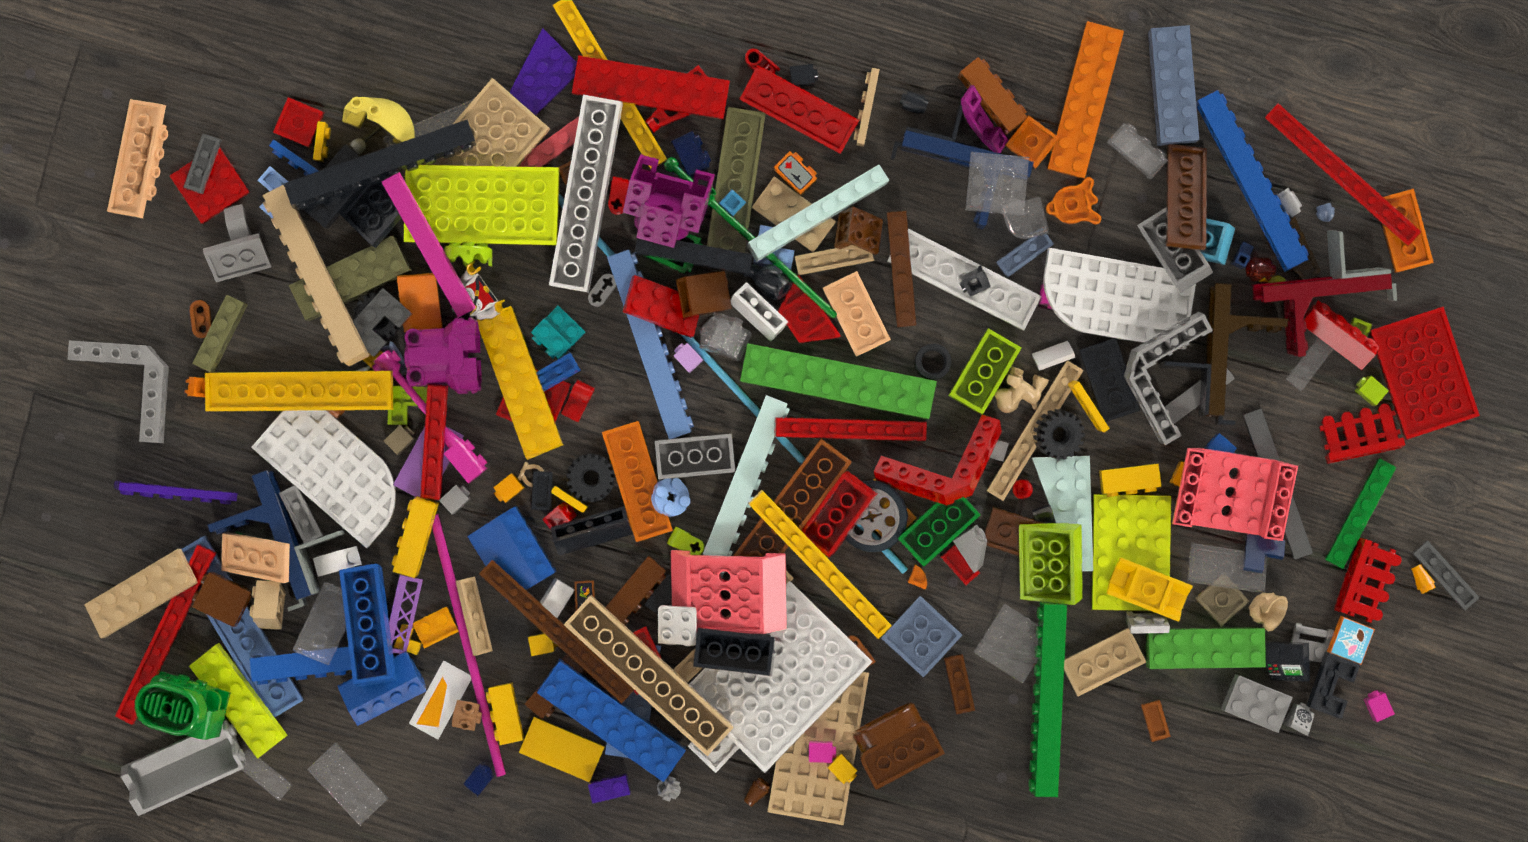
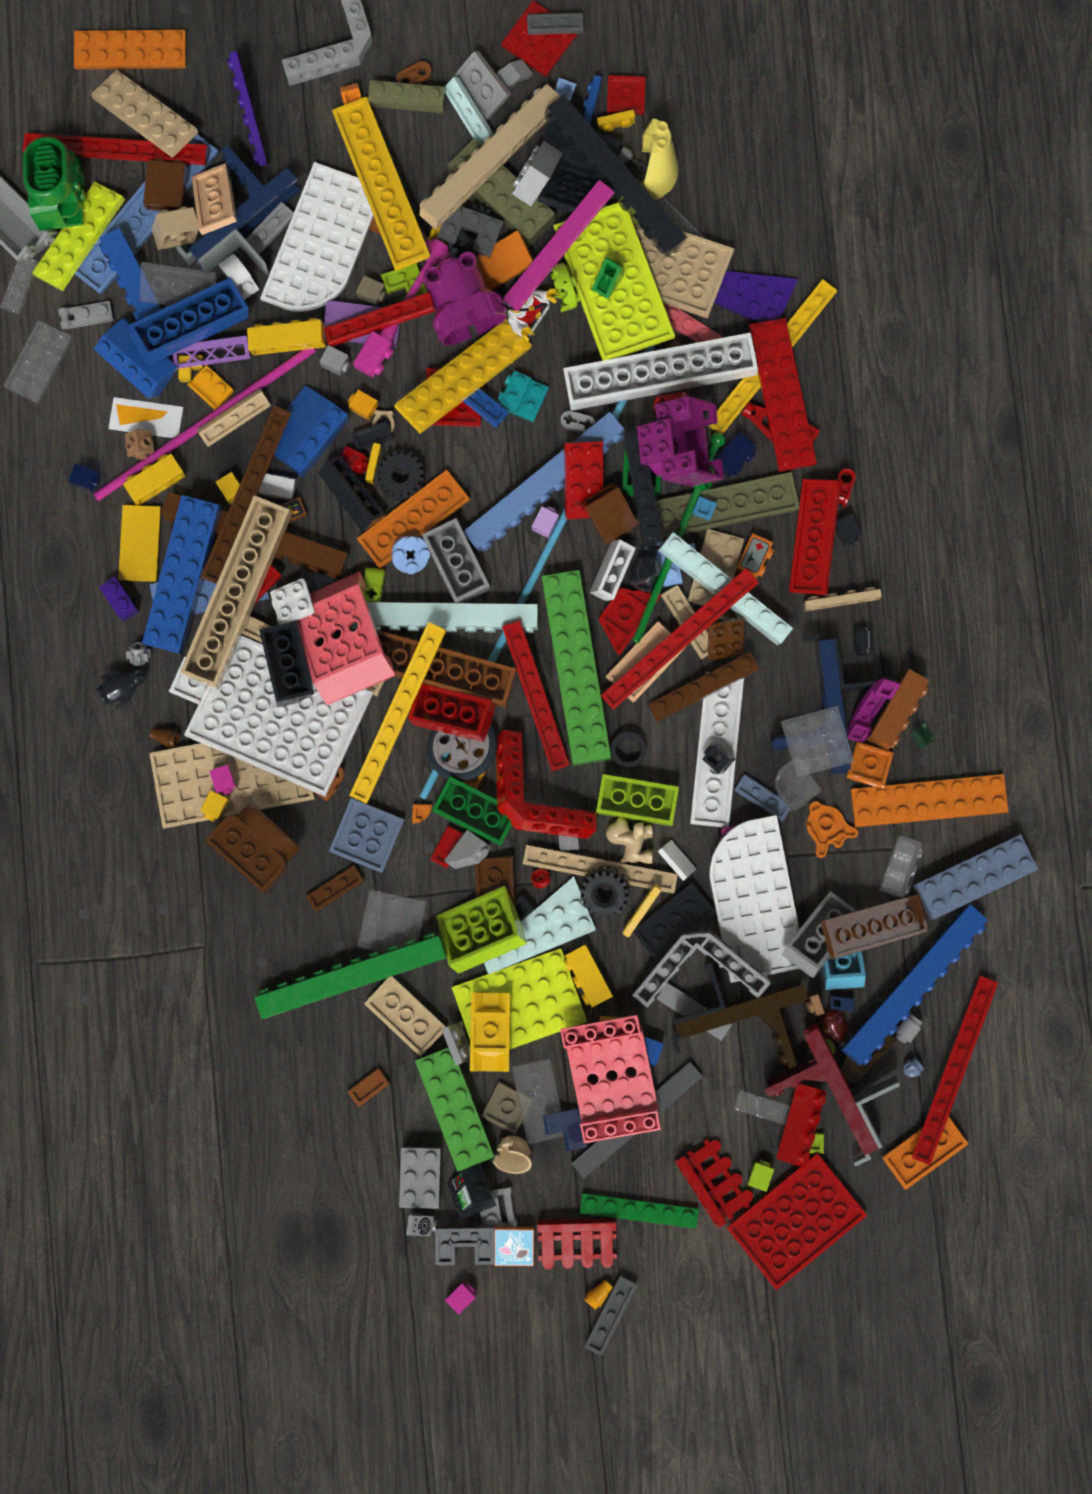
camera: 75 degrees right, 5 degrees down
red plate [561,380,596,423] -> none
clear piece [699,313,751,361] -> none
none -> light grey plate [58,301,114,329]
none -> orange plate [74,30,186,69]
none -> black animal [96,670,145,709]
none -> light aqua plate [445,77,494,146]
none -> light grey brick [512,141,563,206]
none -> green slope [592,257,624,299]
none -> red plate [601,568,759,710]
none -> medium nougat plate [805,995,824,1016]
none -> clear green plate [911,724,935,750]

